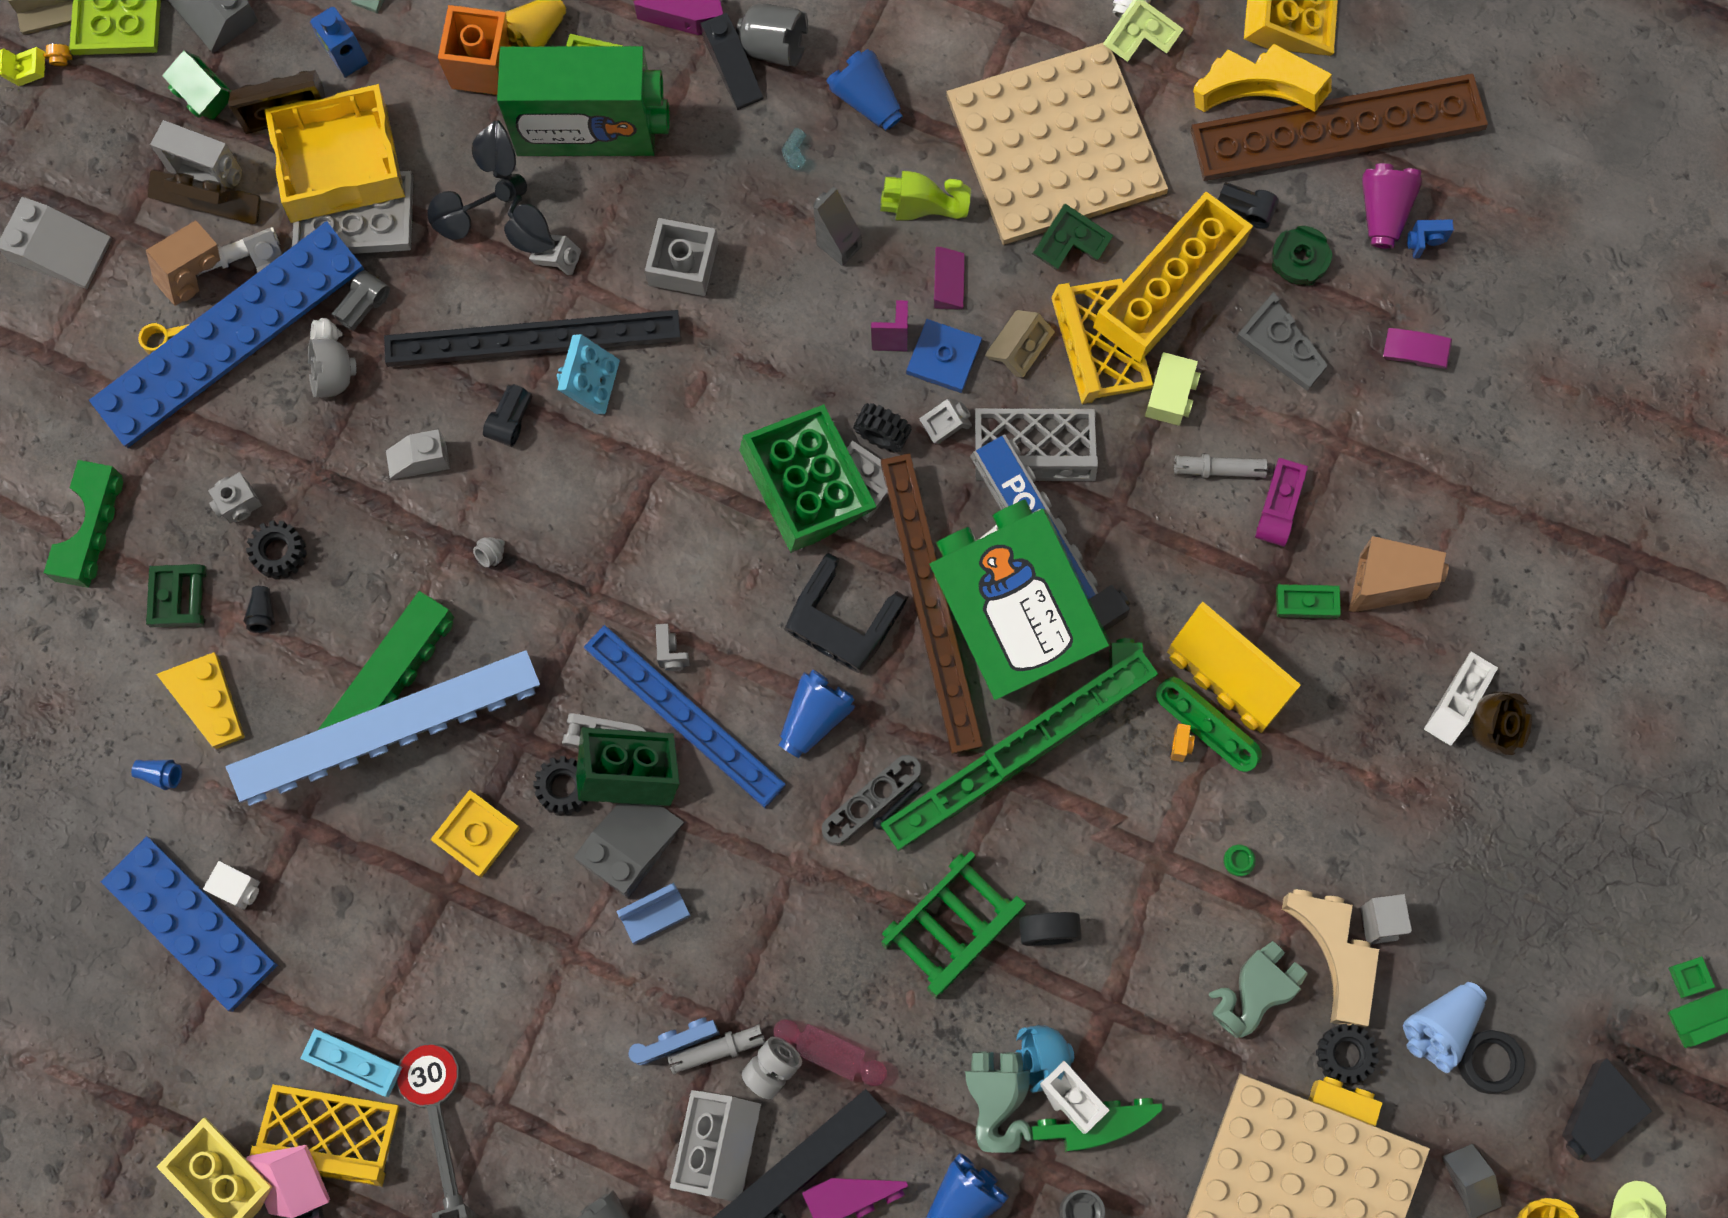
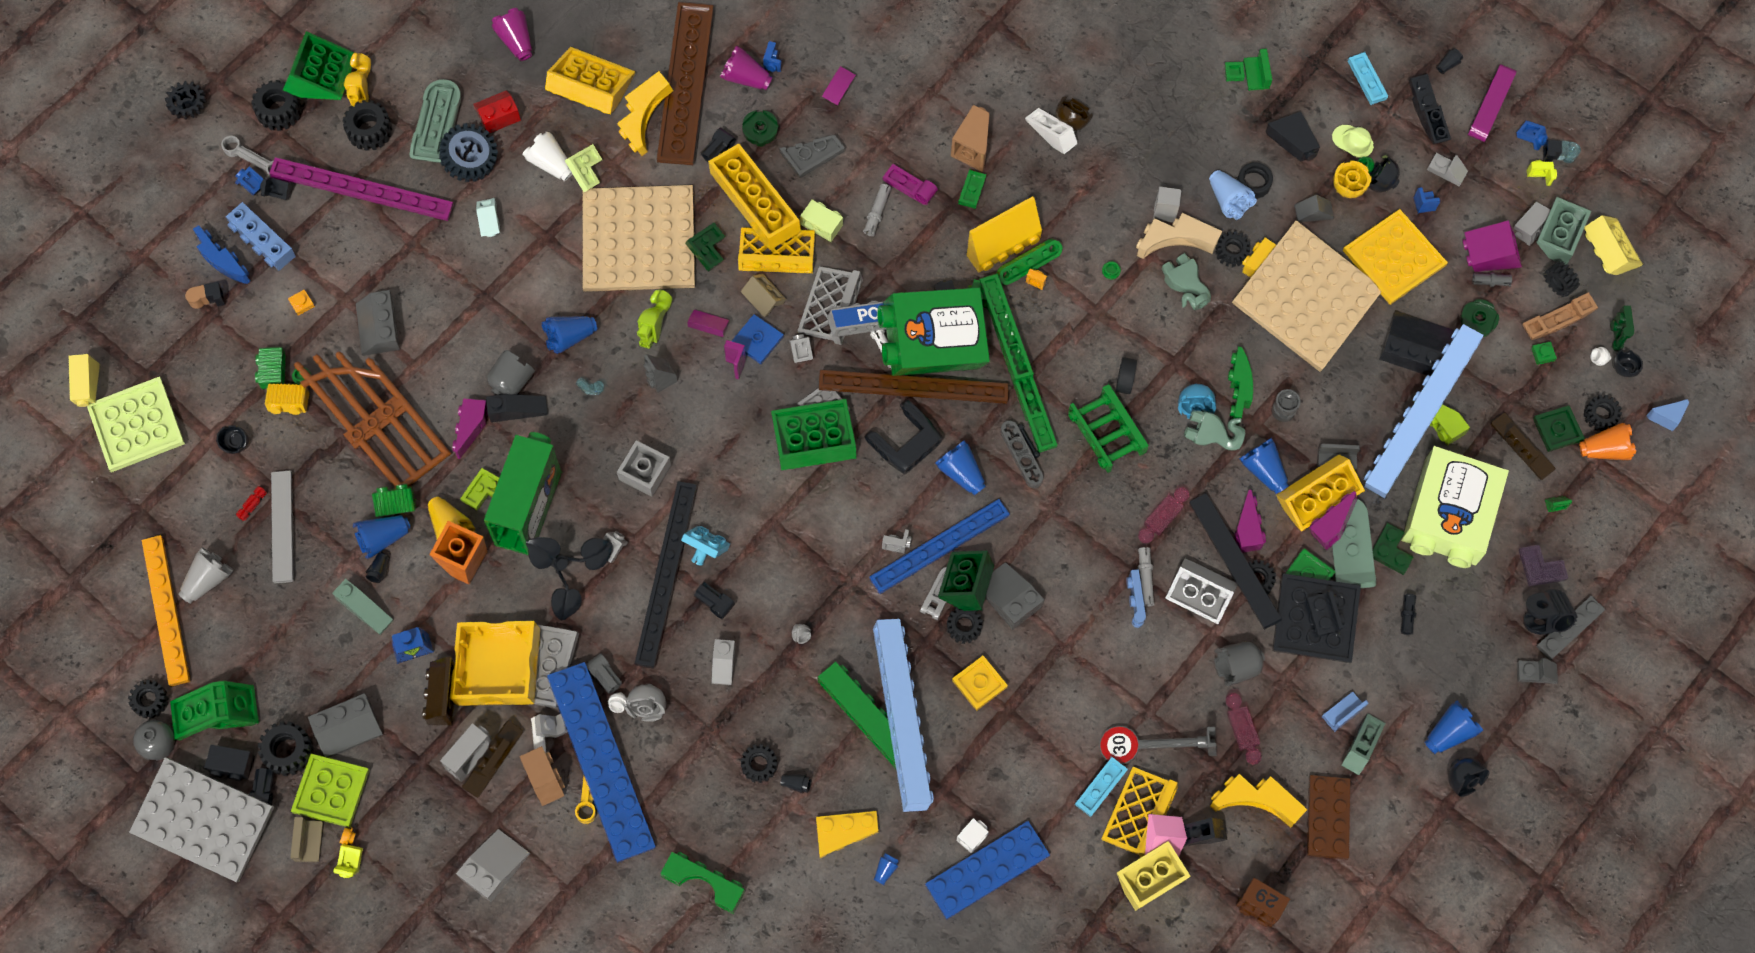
camera: 80 degrees left, 5 degrees down
dark green plate [146,564,207,628] -> none
brick [162,50,231,120] -> none
light grey brick [208,472,262,524] -> none
medium blue panel [616,883,691,945] -> none
light grey wheel [742,1037,802,1099] -> none
black tyre [853,403,912,453] -> none
white slope [1040,1061,1110,1134] -> none

